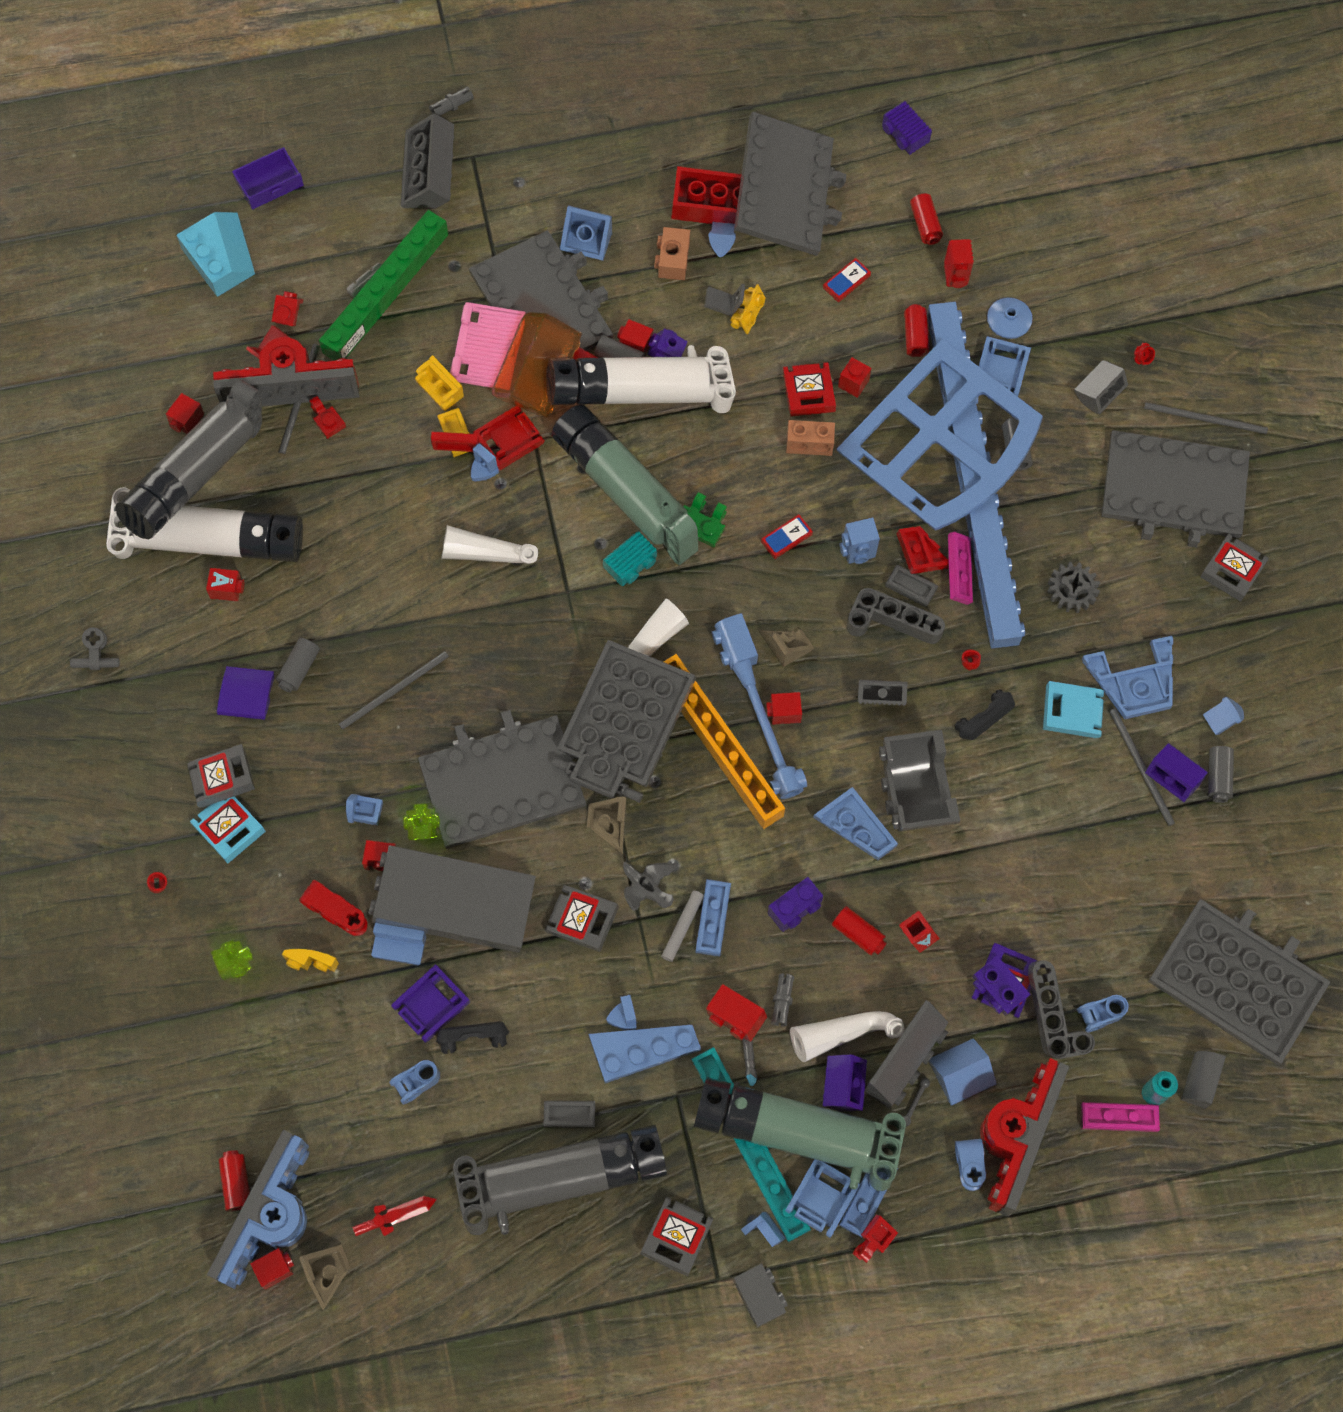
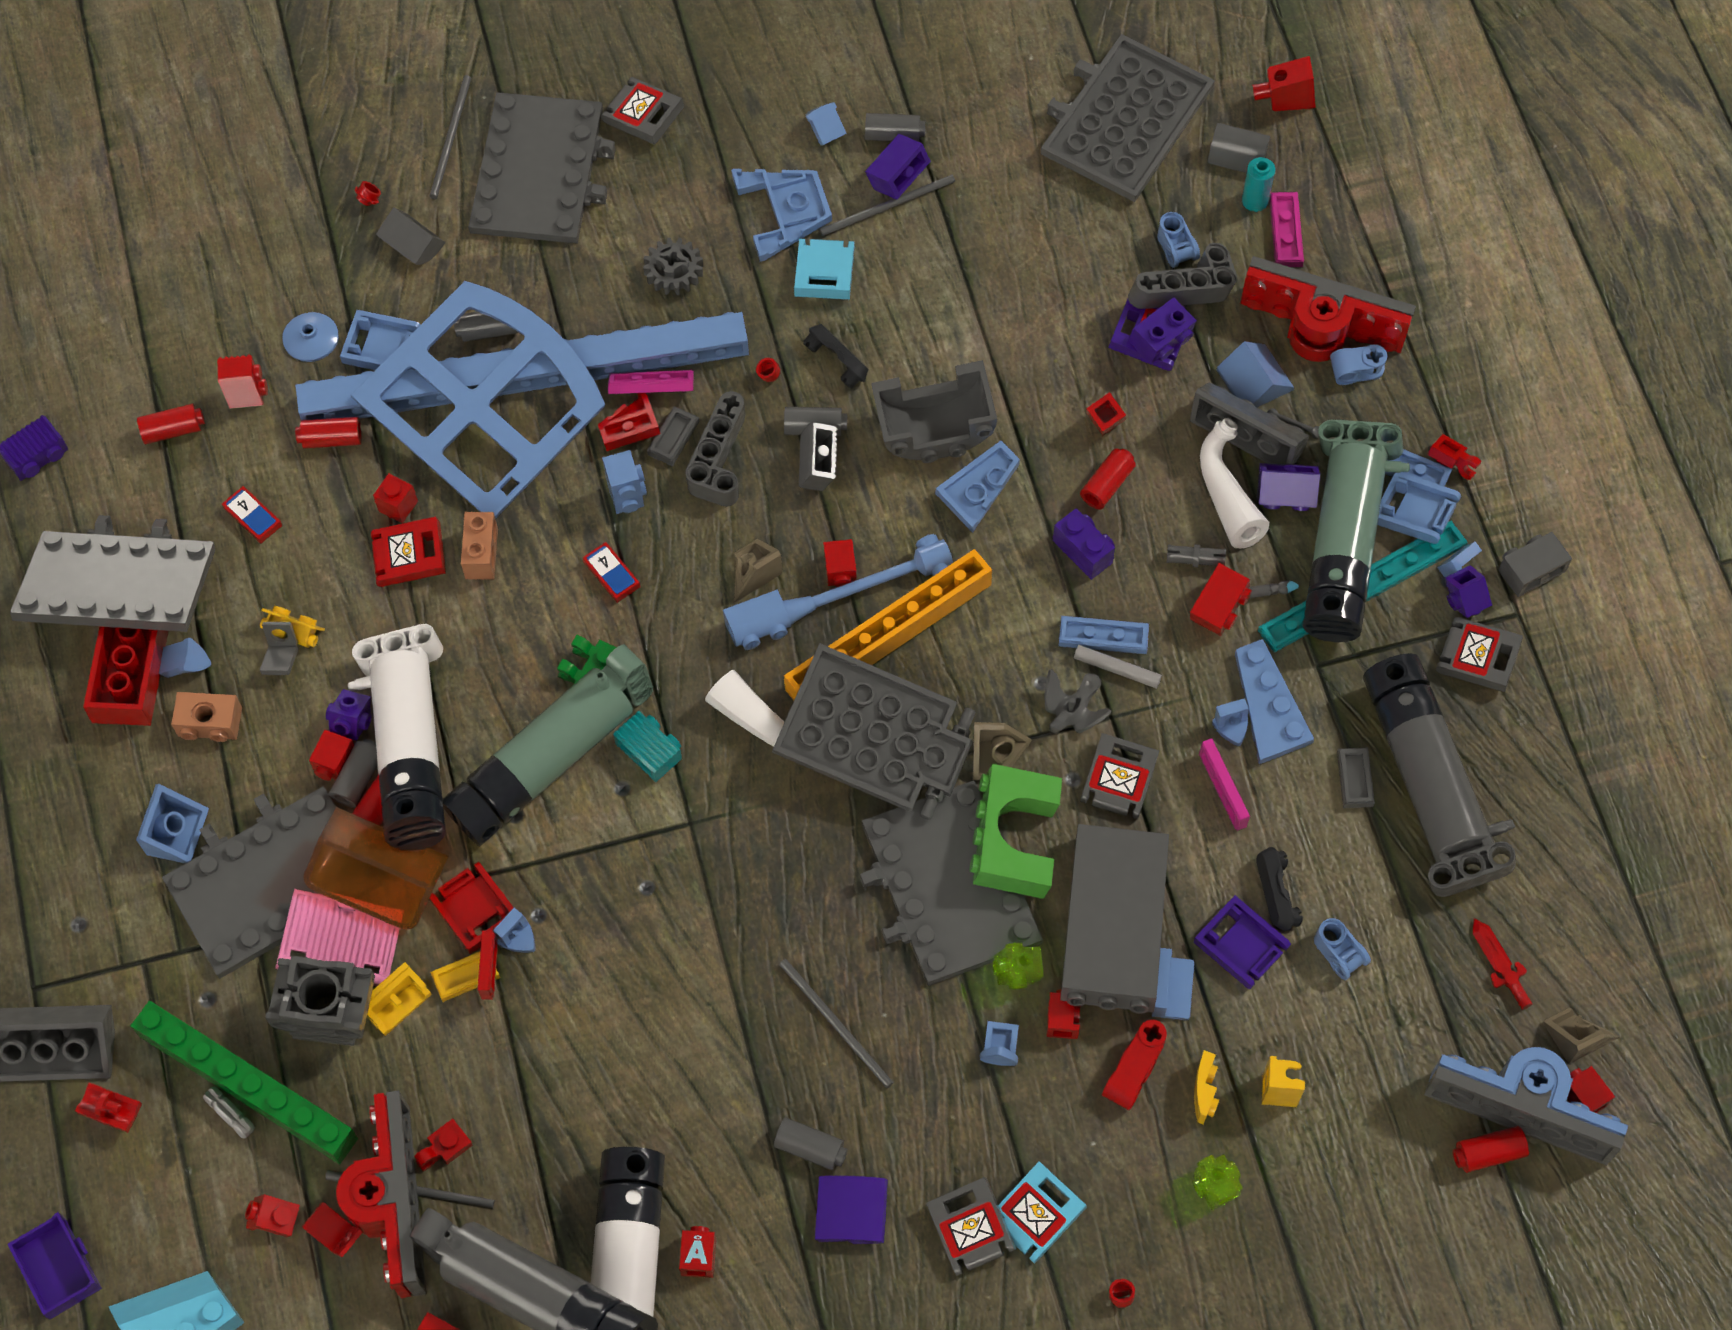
camera: 90 degrees left, 5 degrees down
white animal [442,525,538,564] -> none
none -> red hips [75,1082,142,1133]
none -> dark grey piece [266,956,375,1046]
none -> dark grey brick [784,407,848,436]
none -> bright green arch [969,764,1062,899]
none -> dark pink tile [1199,738,1250,831]
none -> red torso [1252,56,1316,111]
none -> yellow hinge [1262,1056,1305,1107]
none -> dark purple brick [1445,565,1492,618]

